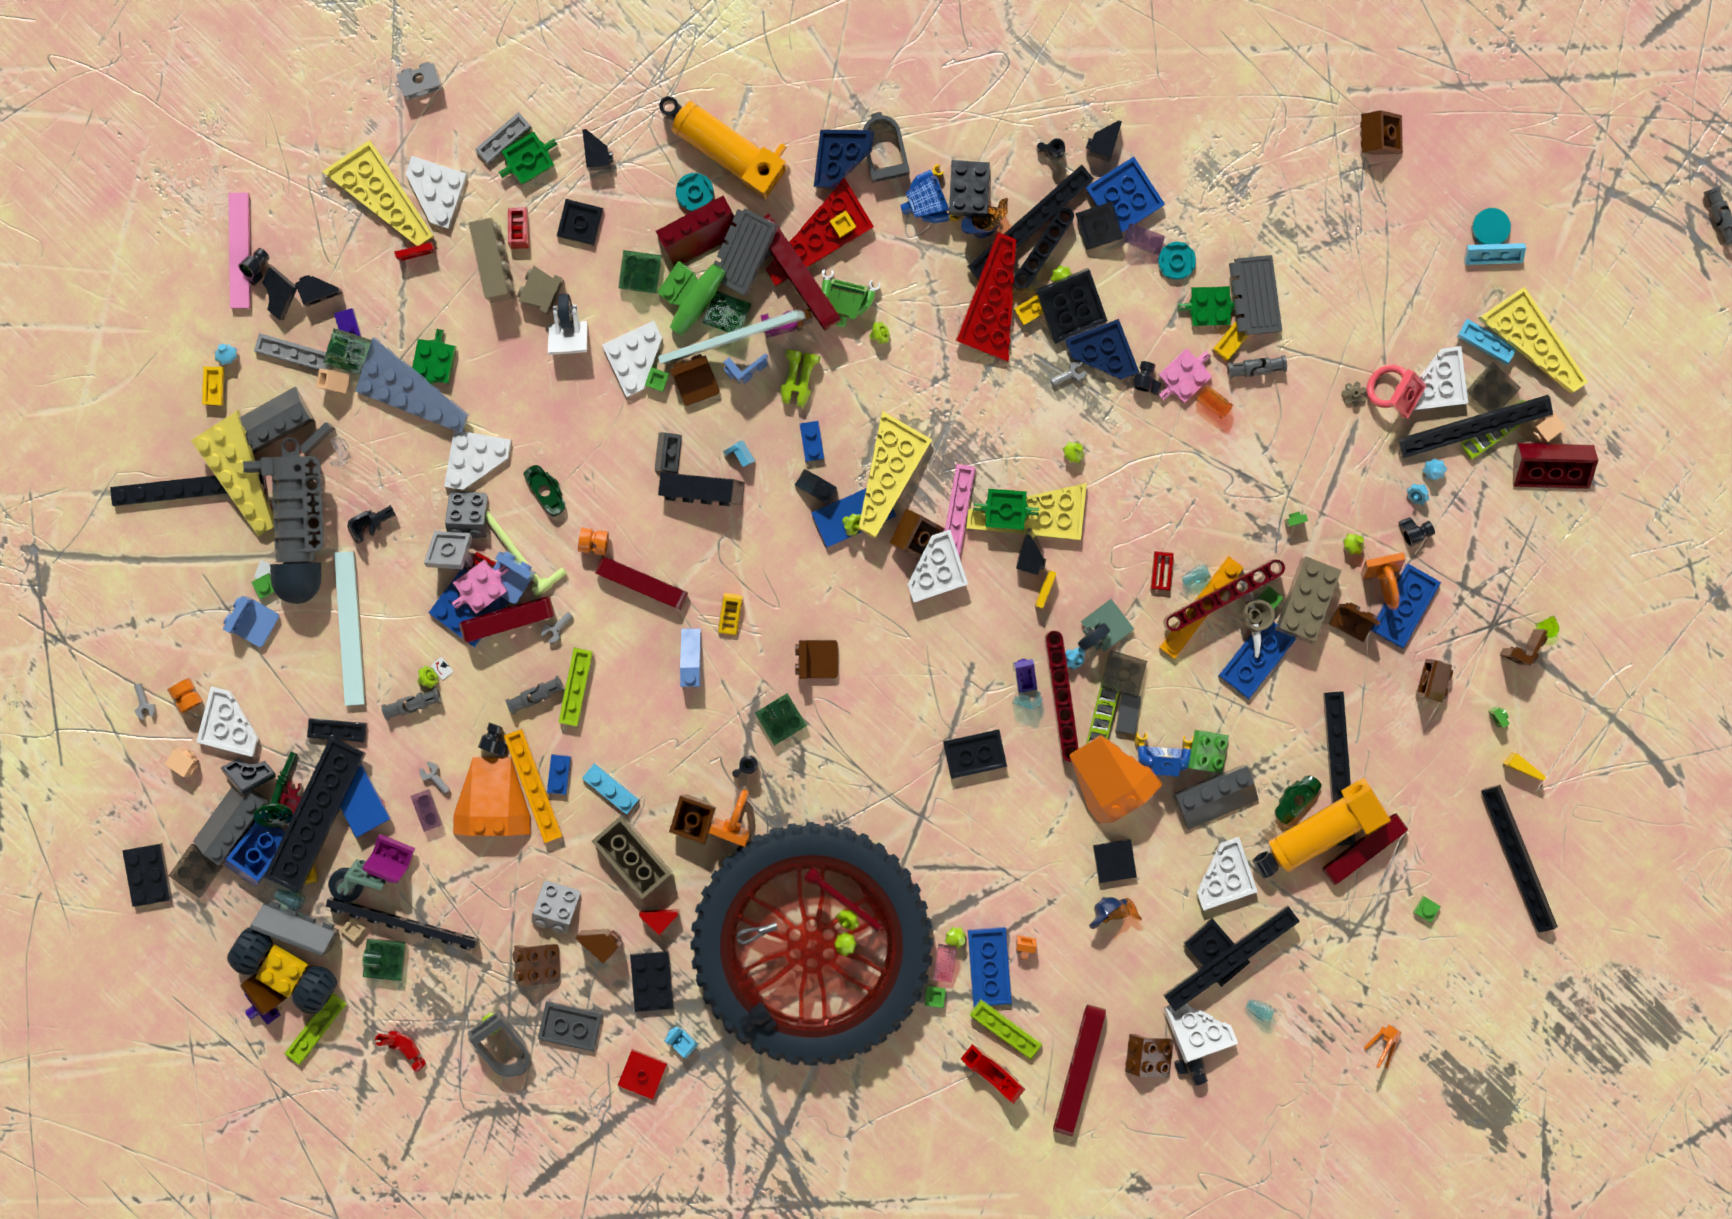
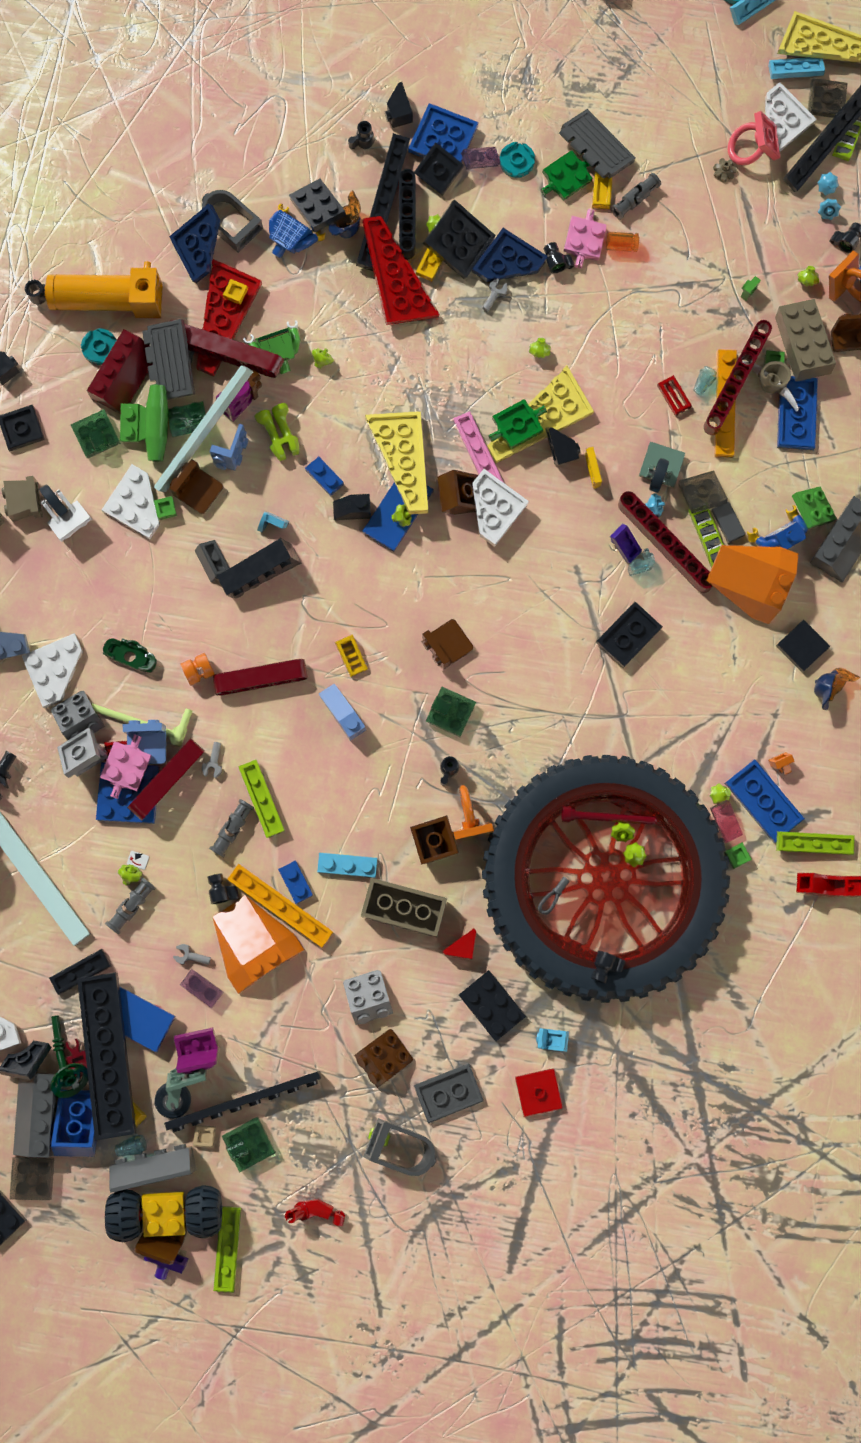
camera: 30 degrees left, 10 degrees down
reddish brown slope [575,929,623,964] -> none

